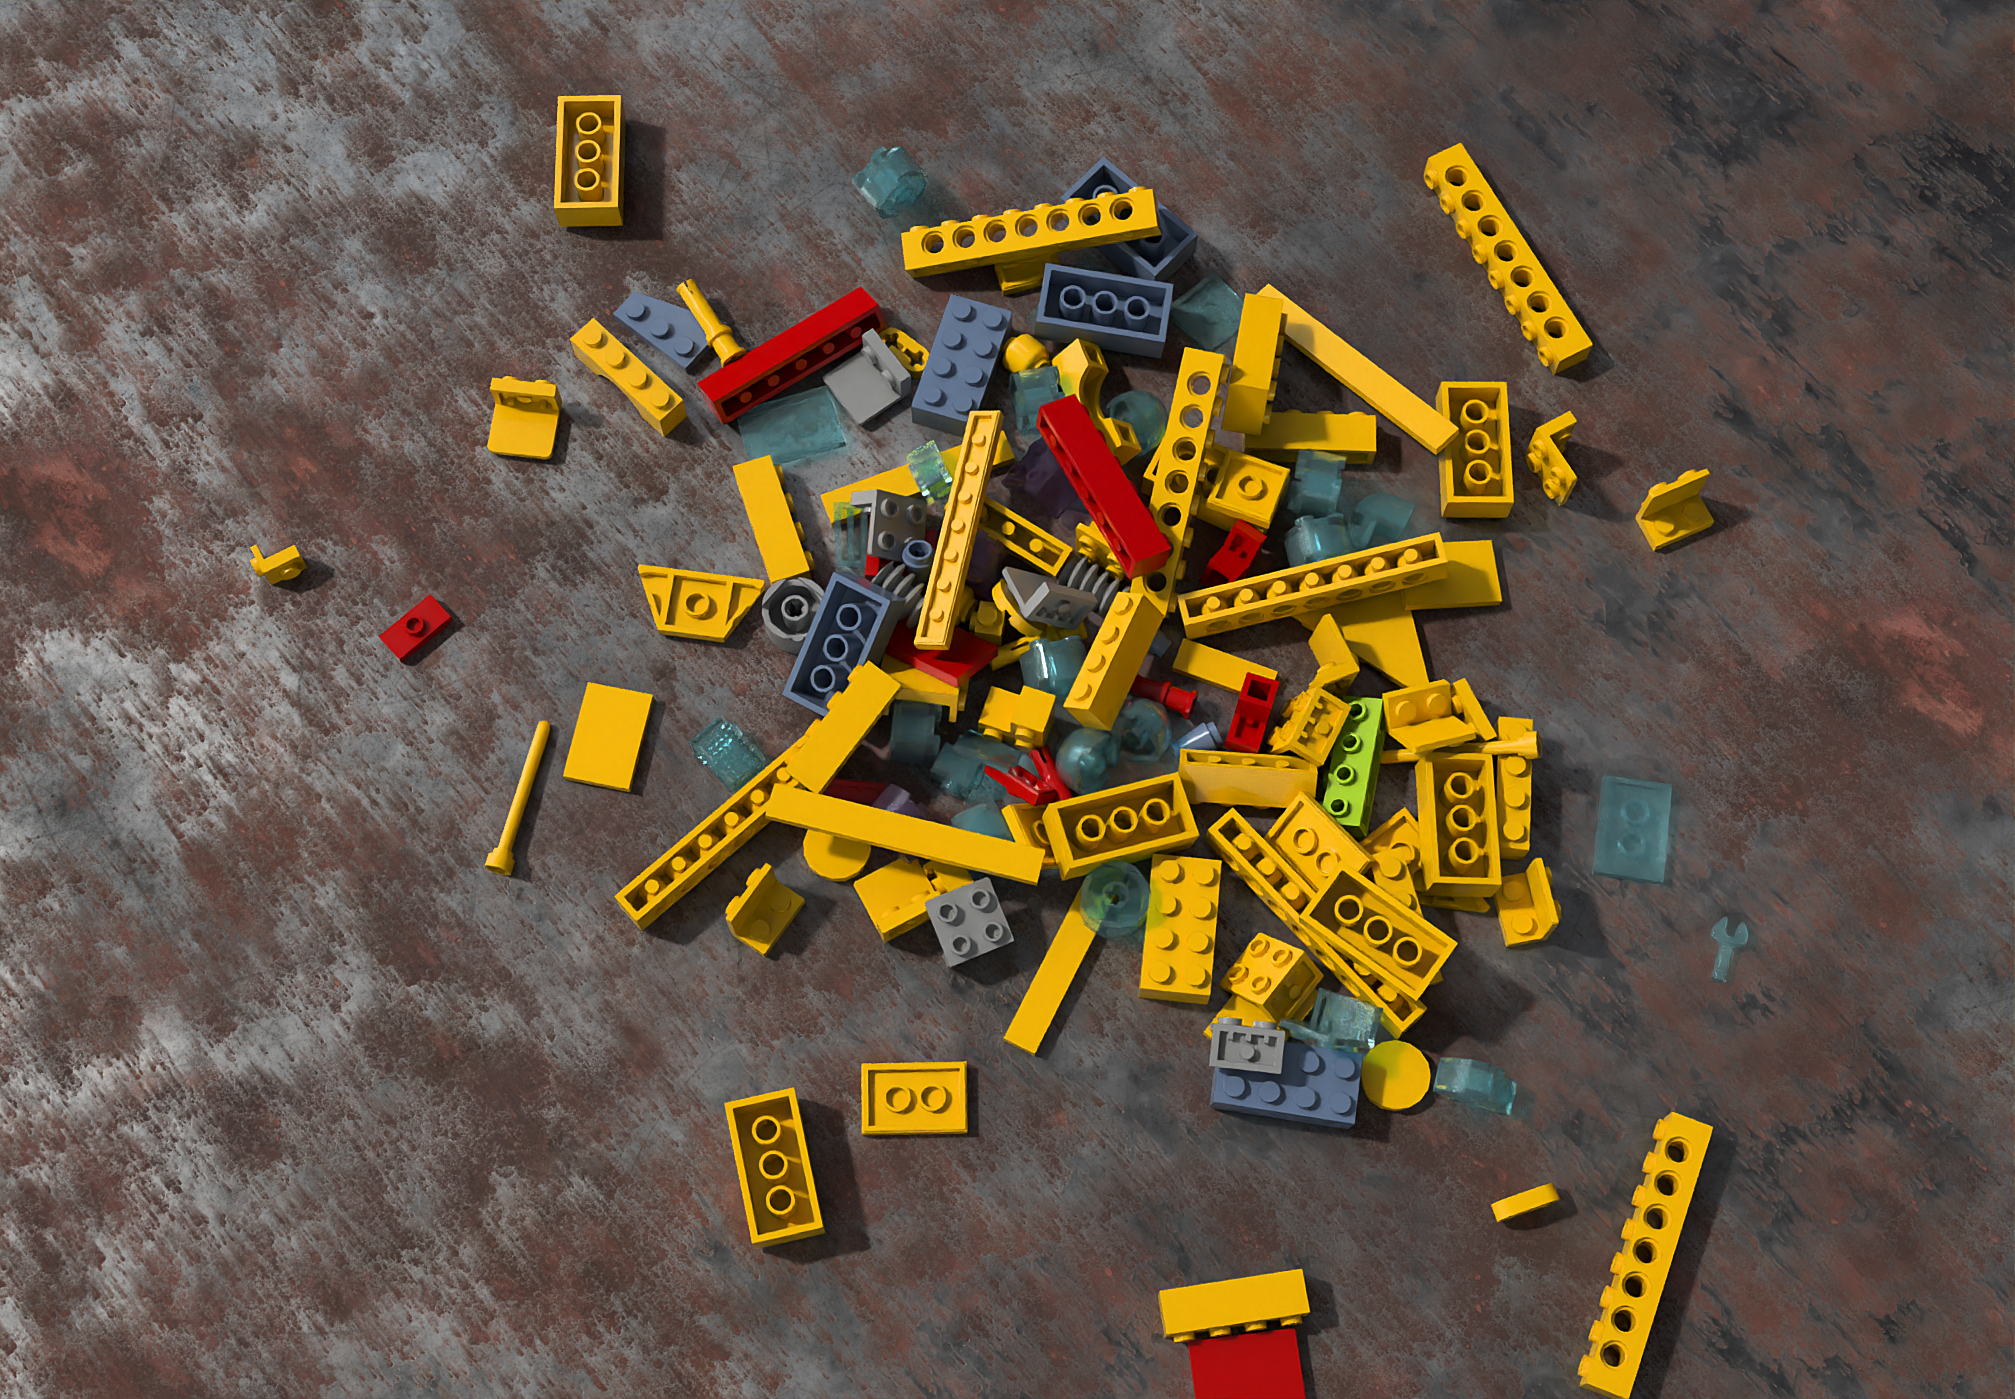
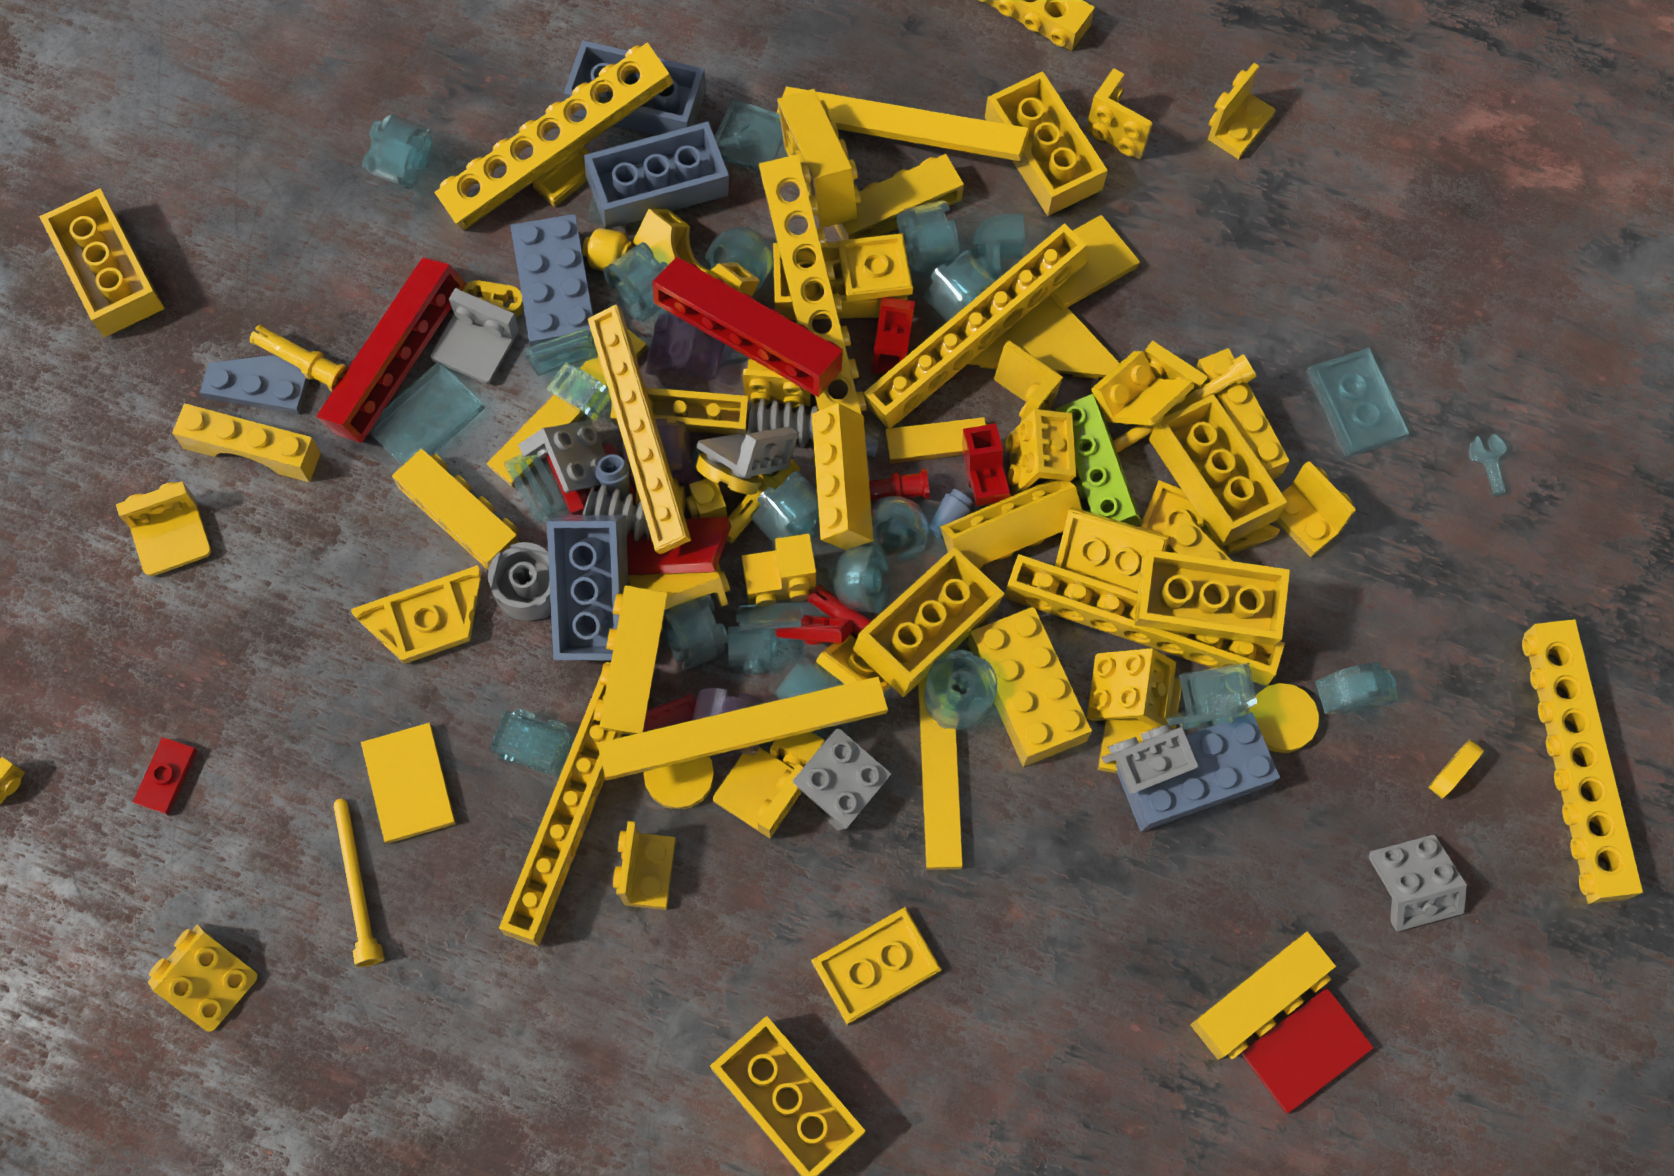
camera: 30 degrees left, 0 degrees up
none -> yellow bracket [148,924,257,1032]
none -> clear light blue tile [524,328,599,376]
none -> light grey bracket [1369,835,1467,932]

